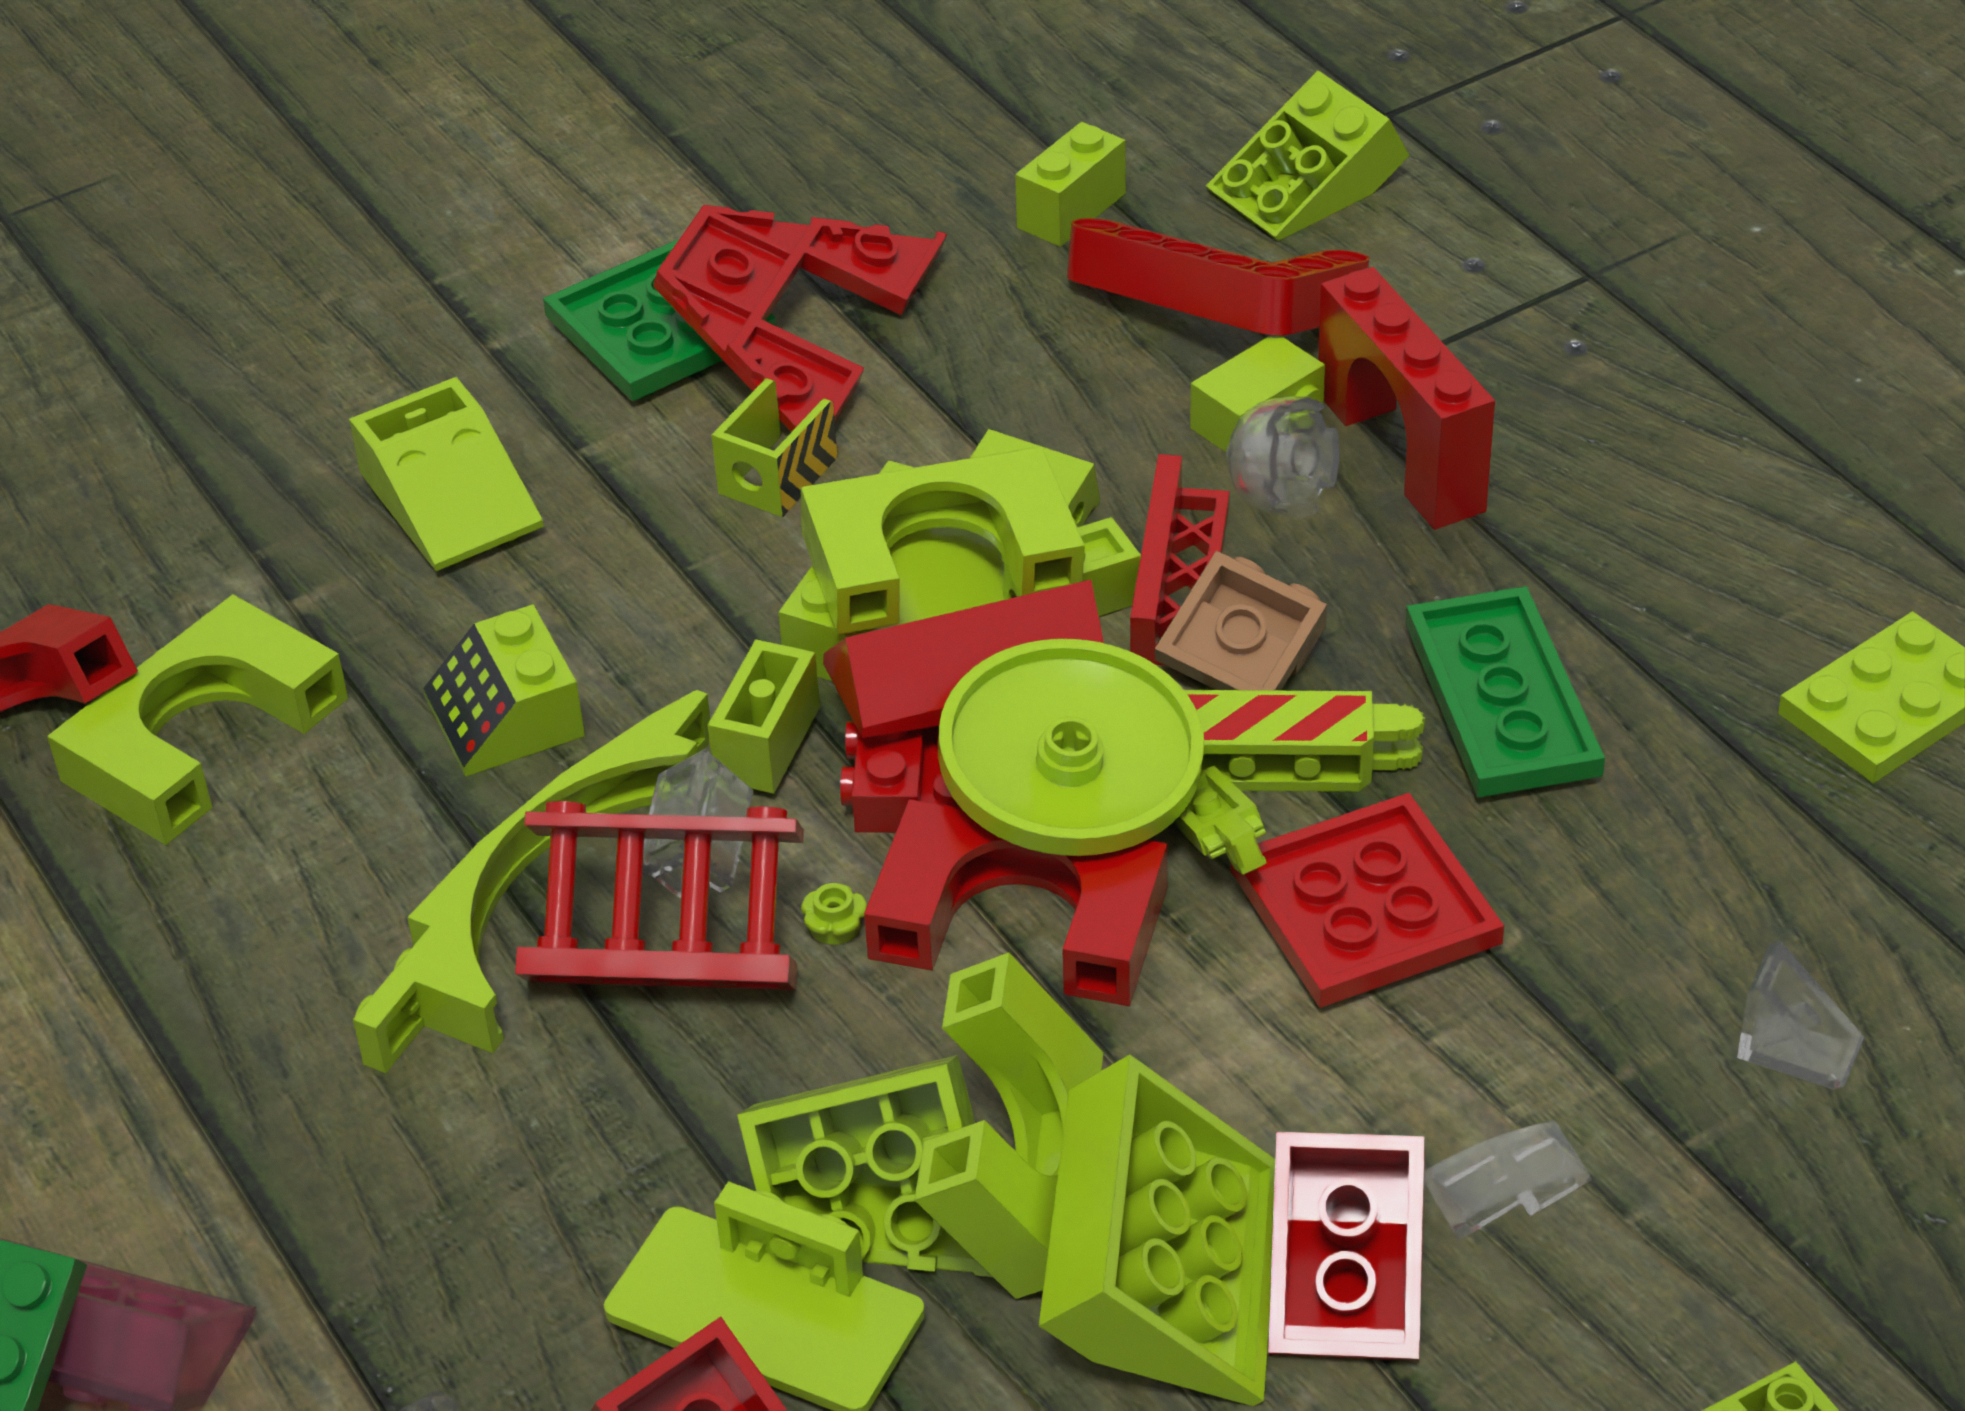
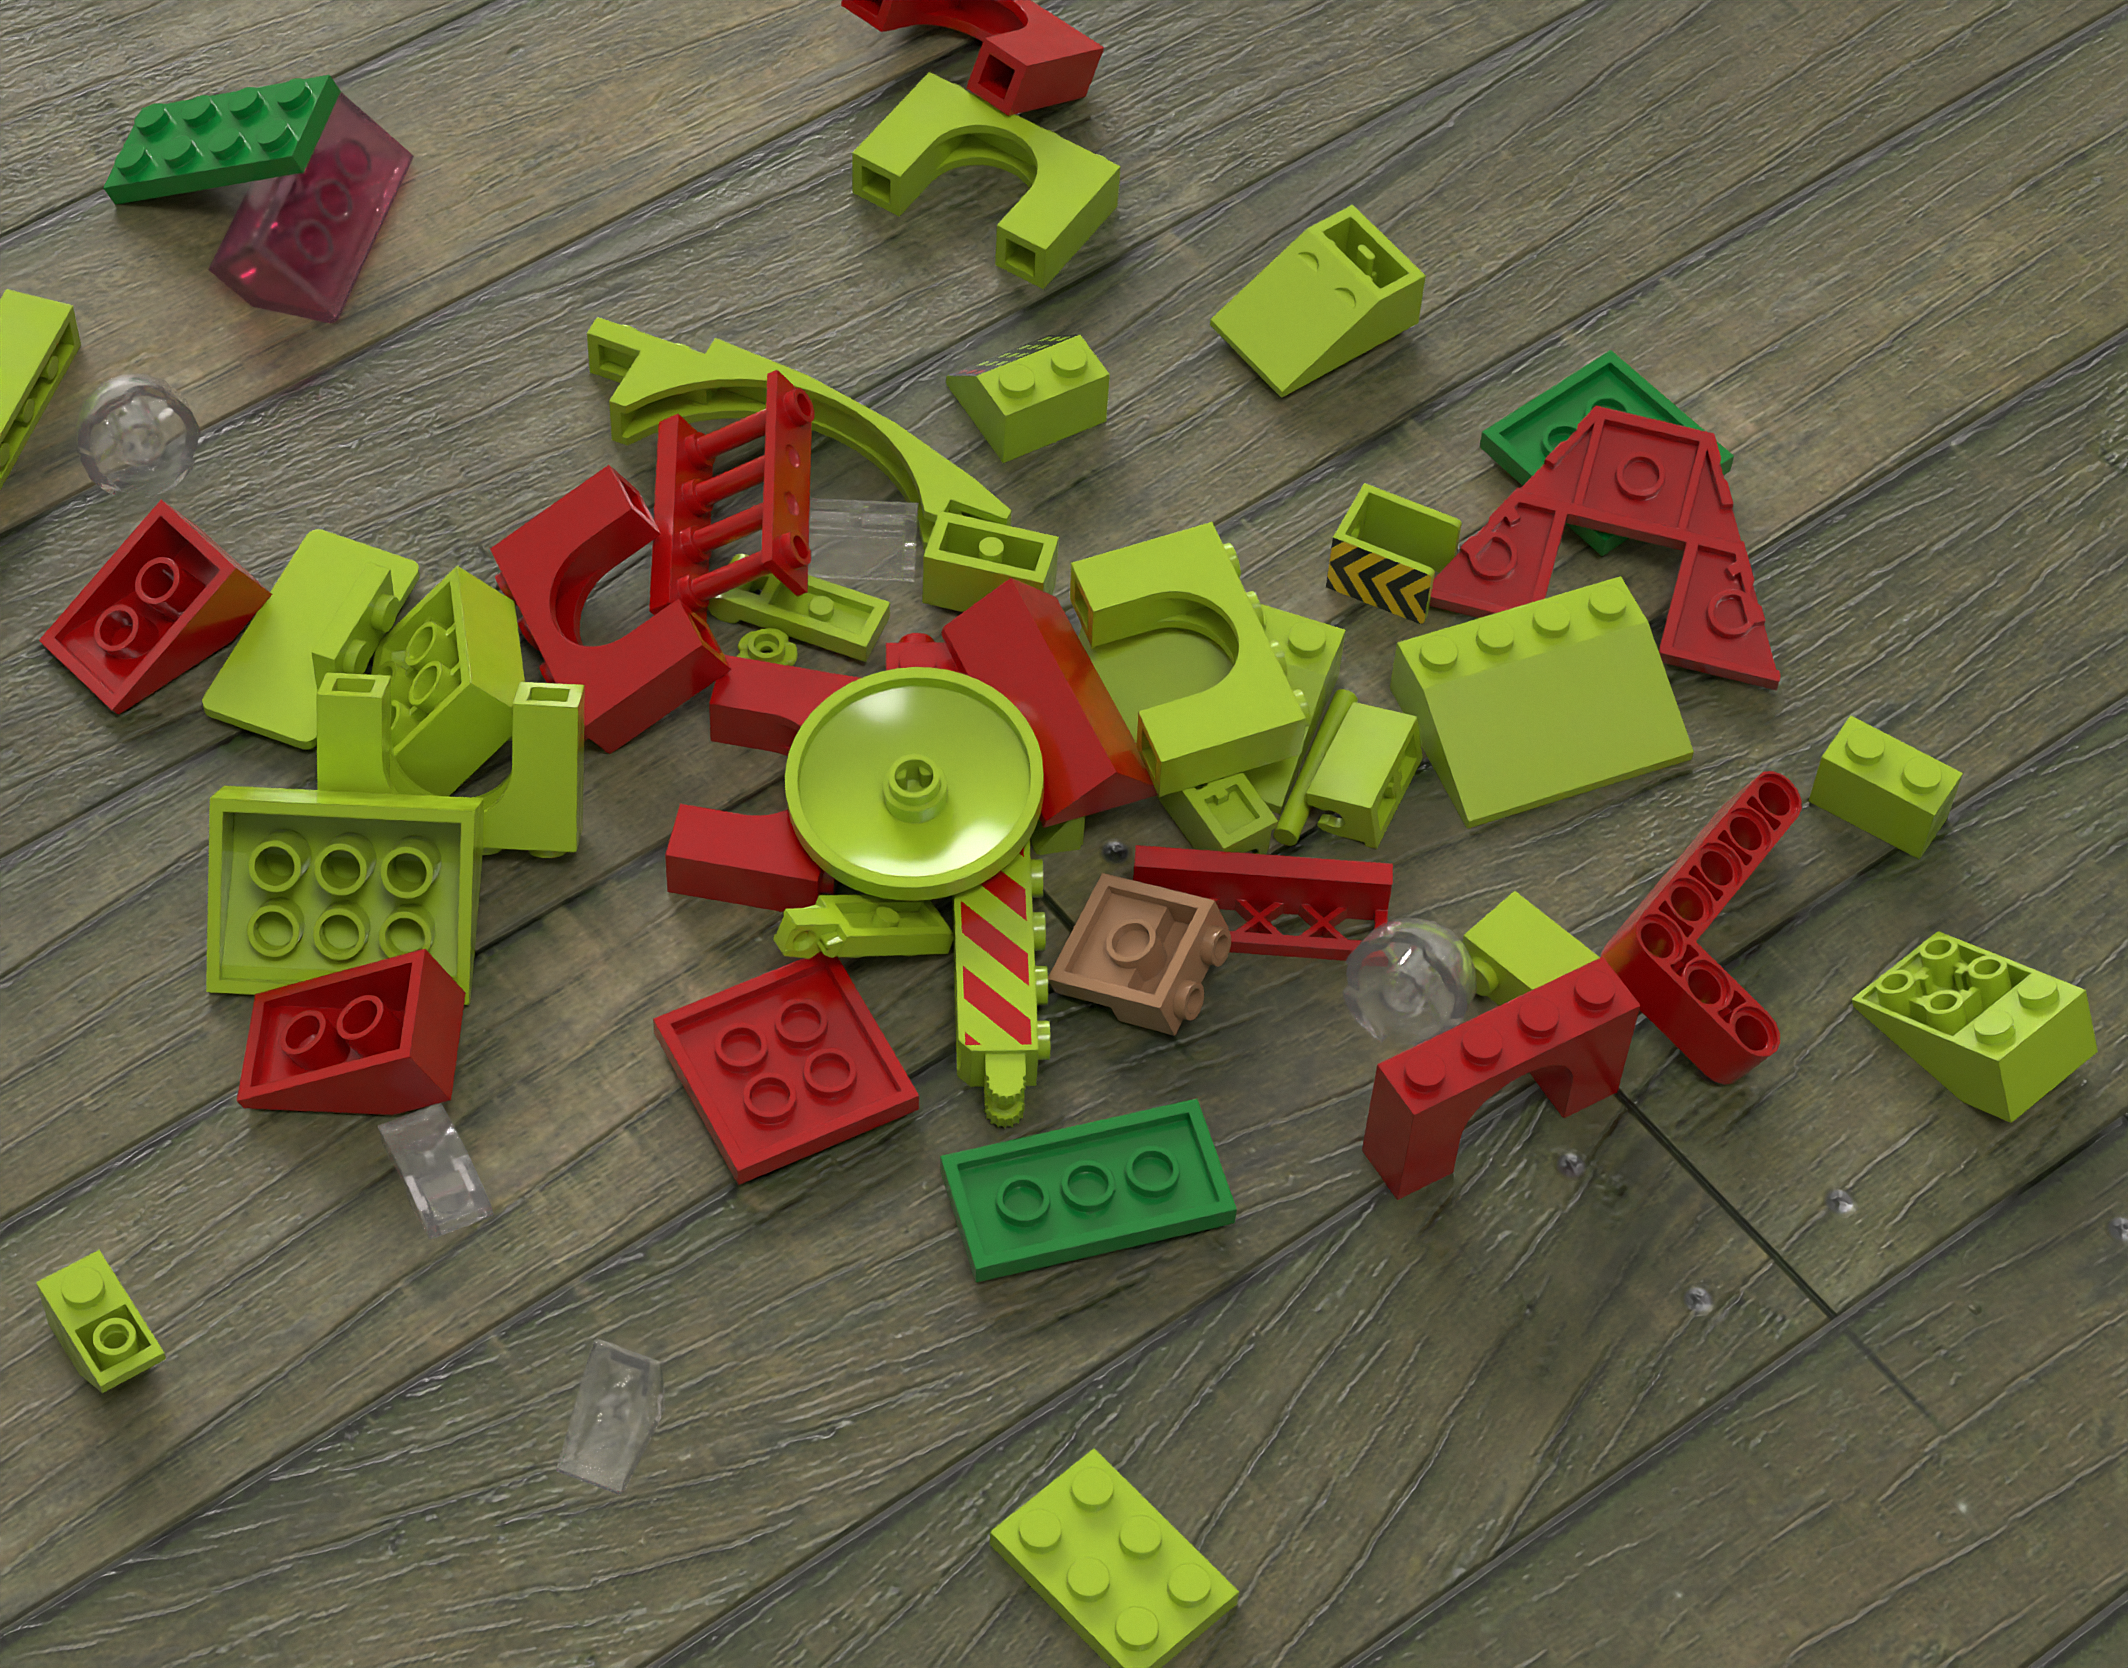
camera: 80 degrees right, 10 degrees up
none -> red arch [490,465,731,754]
none -> lime plate [708,554,890,662]
none -> lime slope [1390,576,1694,829]

